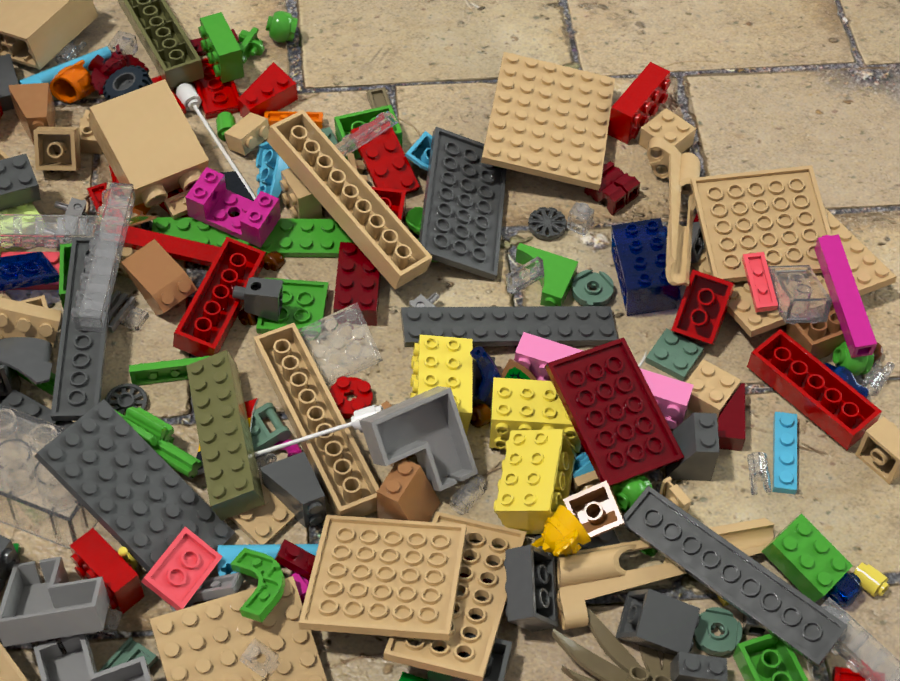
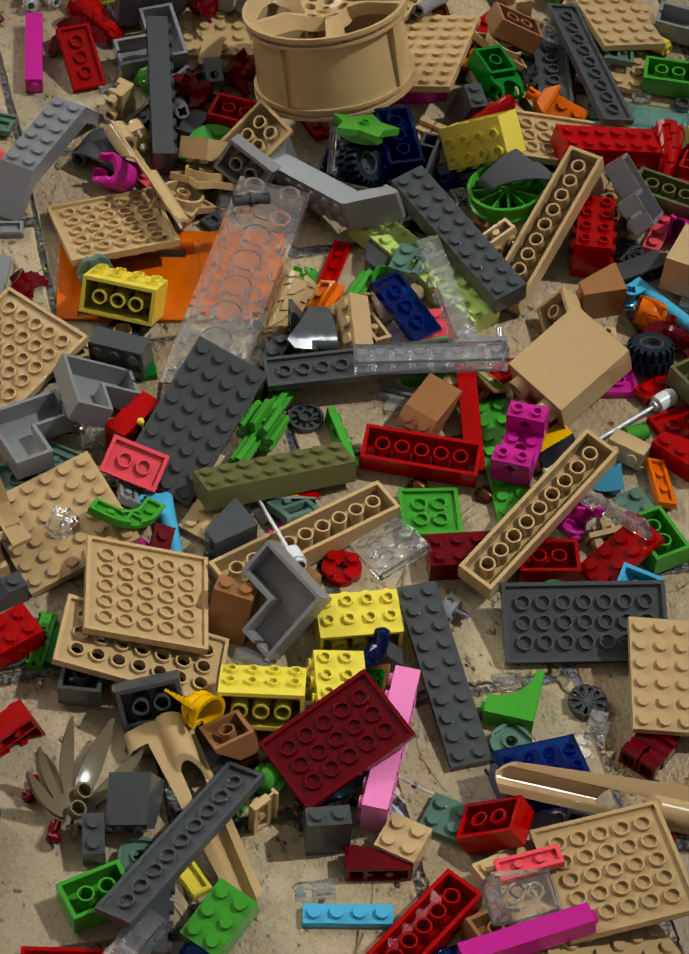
camera: 80 degrees right, 5 degrees down
dark grey torso [232,277,283,322] -> none

